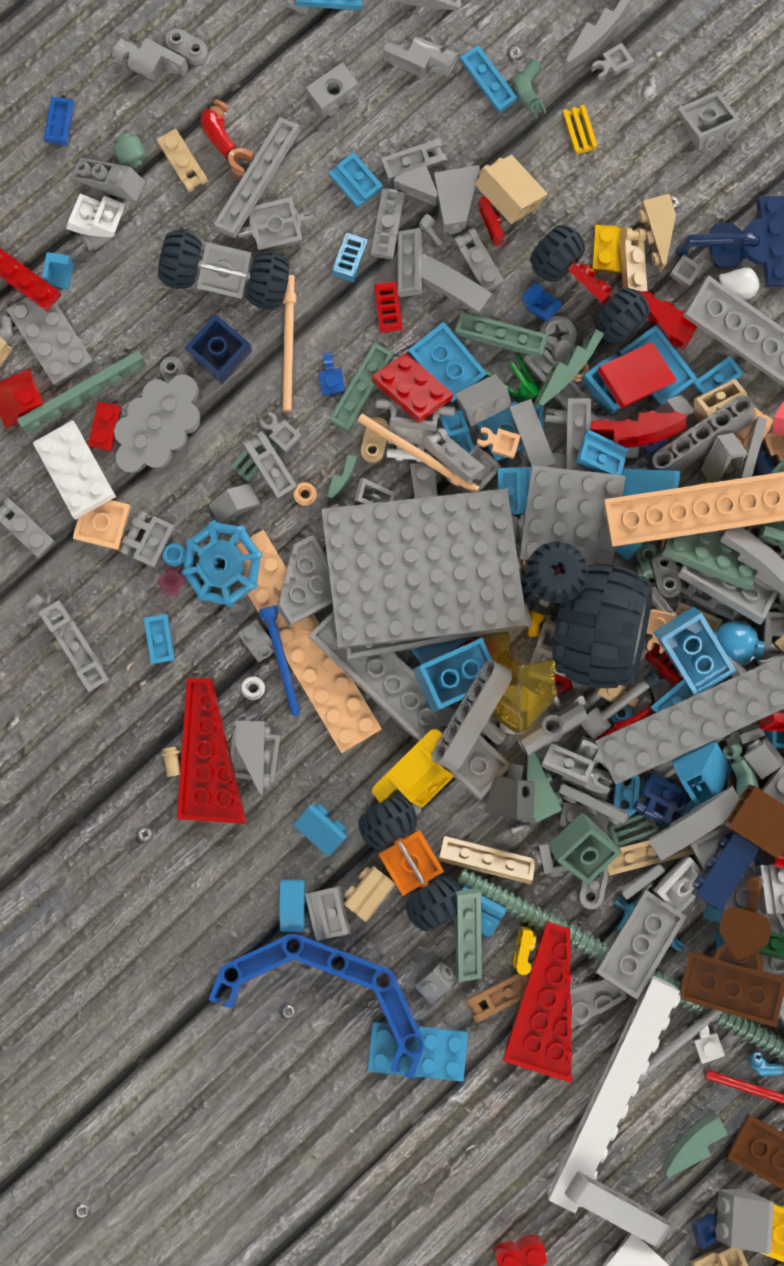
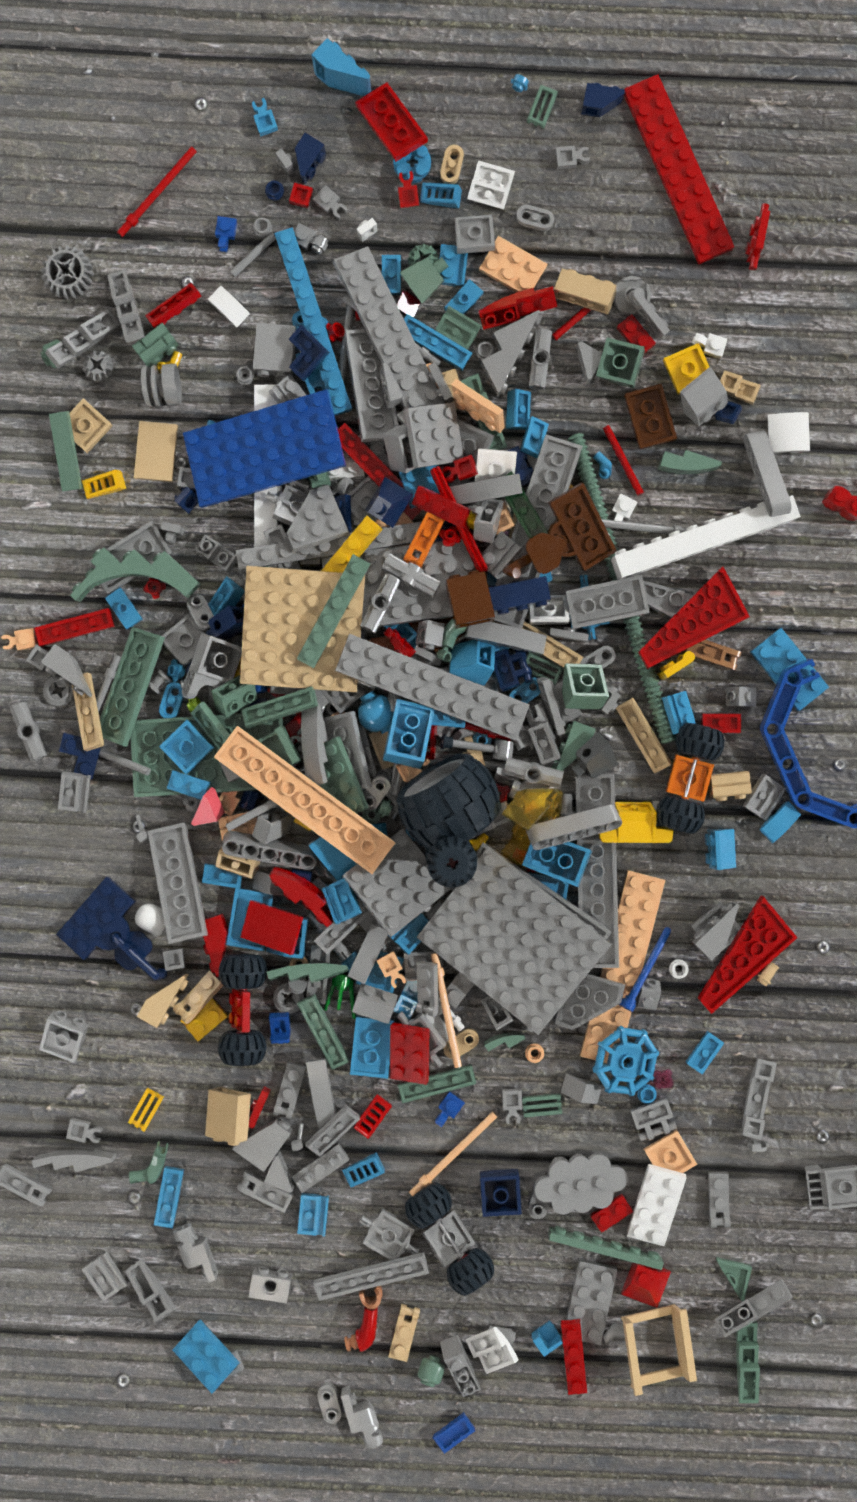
camera: 130 degrees left, 5 degrees up
light grey plate [242,431,297,499] -> none
sand green plate [455,888,482,982] -> none
none -> red plate [701,714,741,733]

